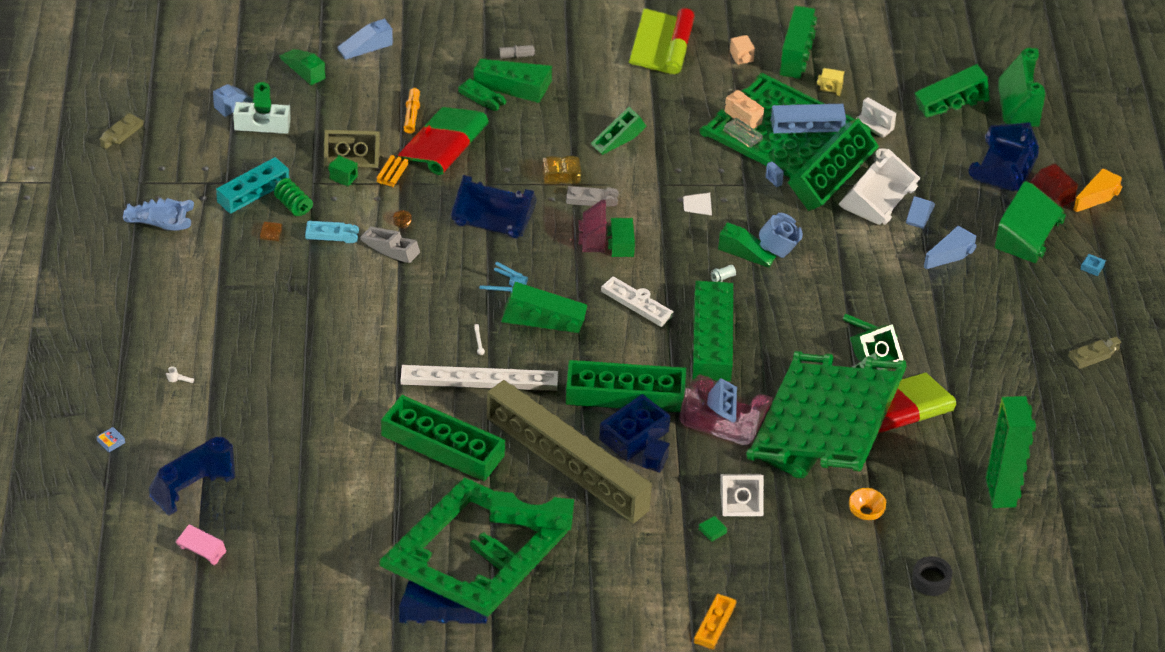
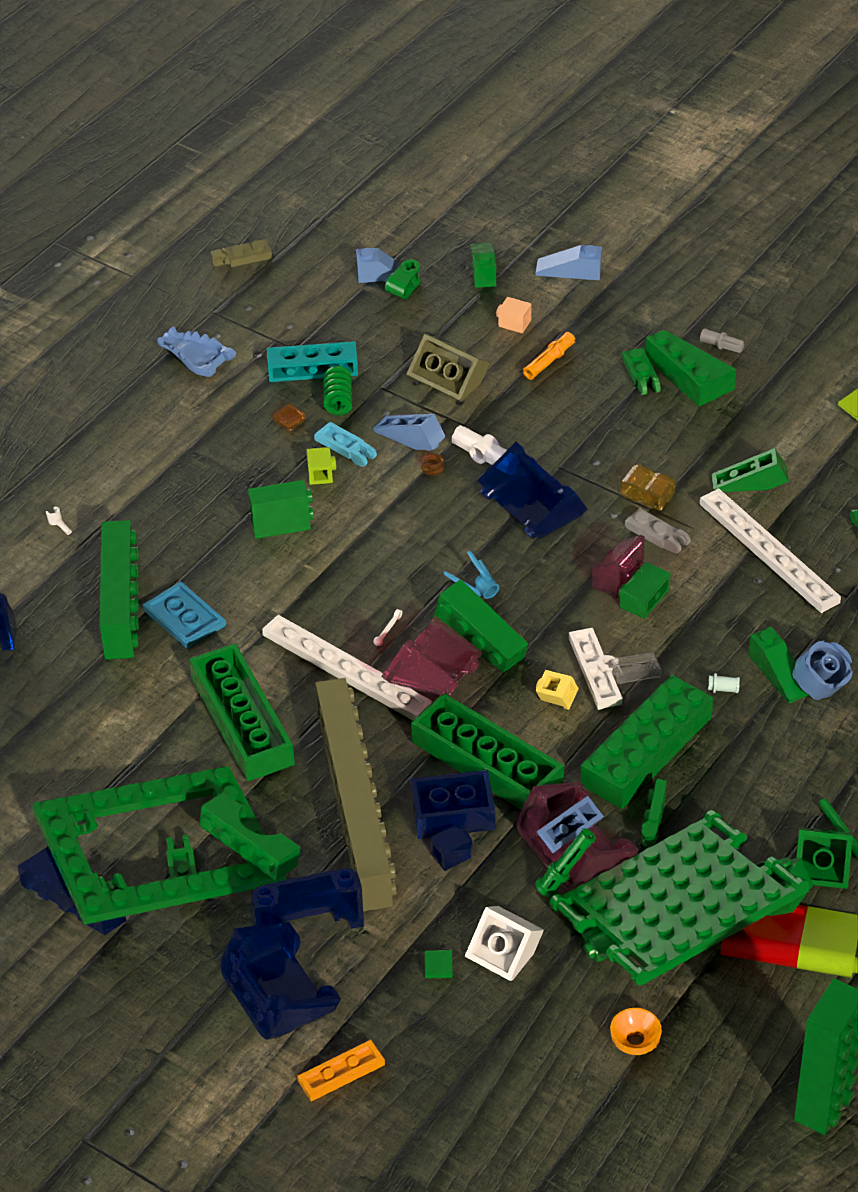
camera: 40 degrees right, 0 degrees up
light aqua arch [233,102,291,134] -> none
green brick [328,156,358,187] -> none
light grey slope [360,227,420,263] -> none
light orange tile [377,155,408,187] -> none
door [397,107,489,175] -> none
white sticker [683,193,712,215] -> none
black tyre [912,556,953,596] -> none
none -> green brick [100,520,139,660]
none -> dark azure tile [143,581,226,649]
none -> clear blue windscreen [221,922,341,1040]
none -> green brick [248,480,314,539]
none -> clear blue windscreen [250,868,364,949]
none -> lime brick [307,447,336,485]
none -> medium blue slope [373,414,446,451]
none -> clear pink windscreen [381,616,482,696]
none -> white piece [452,425,517,473]
none -> light nougat brick [496,297,532,333]
none -> green pin [535,828,596,898]
none -> light yellow brick [536,670,579,710]
none -> clear tile [608,652,663,684]
none -> green hinge [641,779,667,850]
none -> white plate [700,489,841,613]

